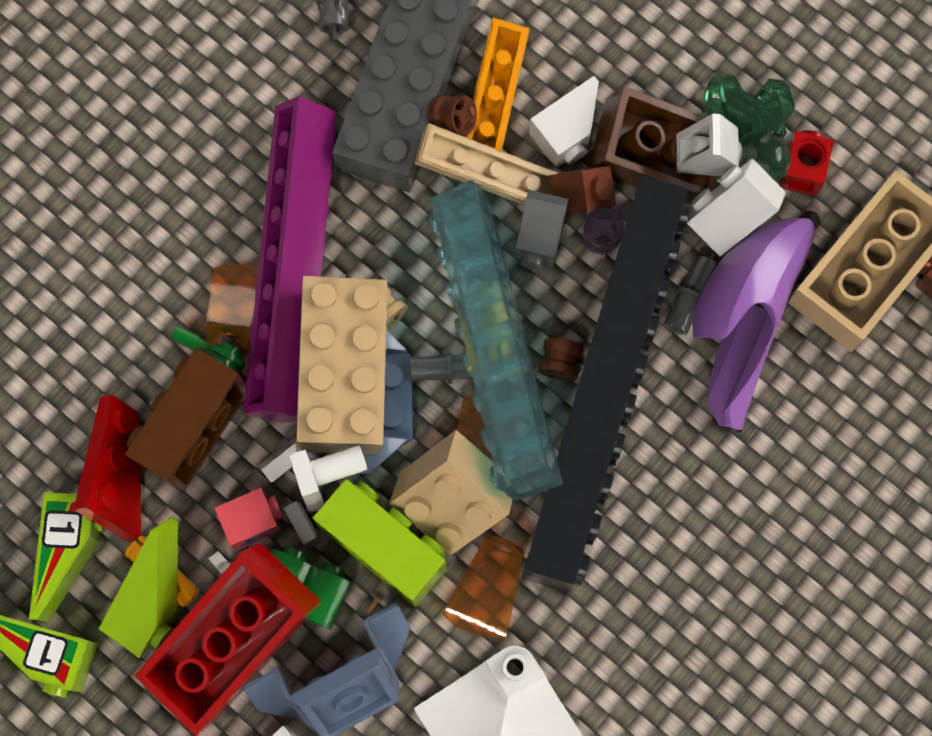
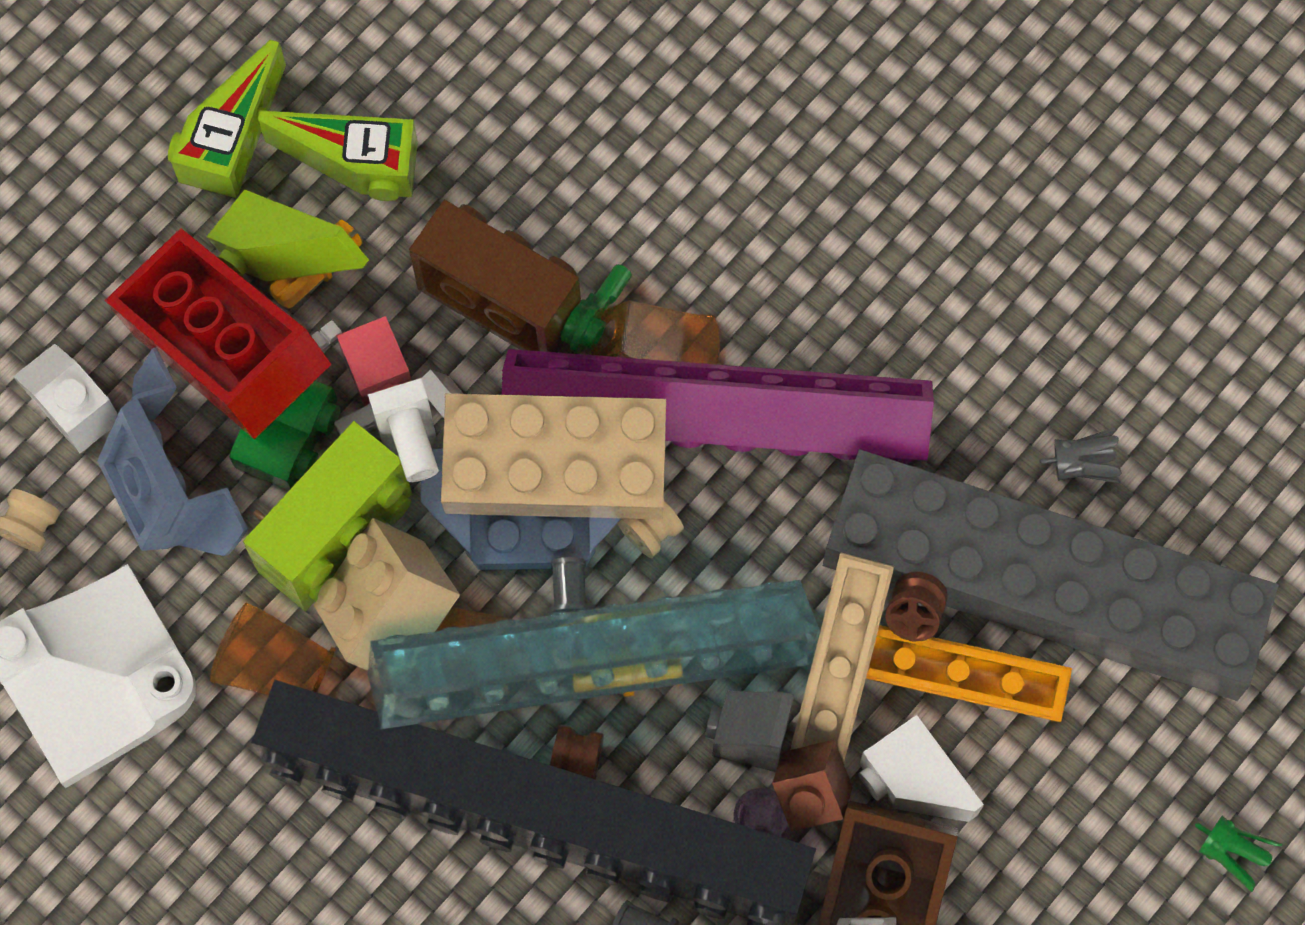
camera: 90 degrees right, 5 degrees down
red wing [73,394,142,543] -> none

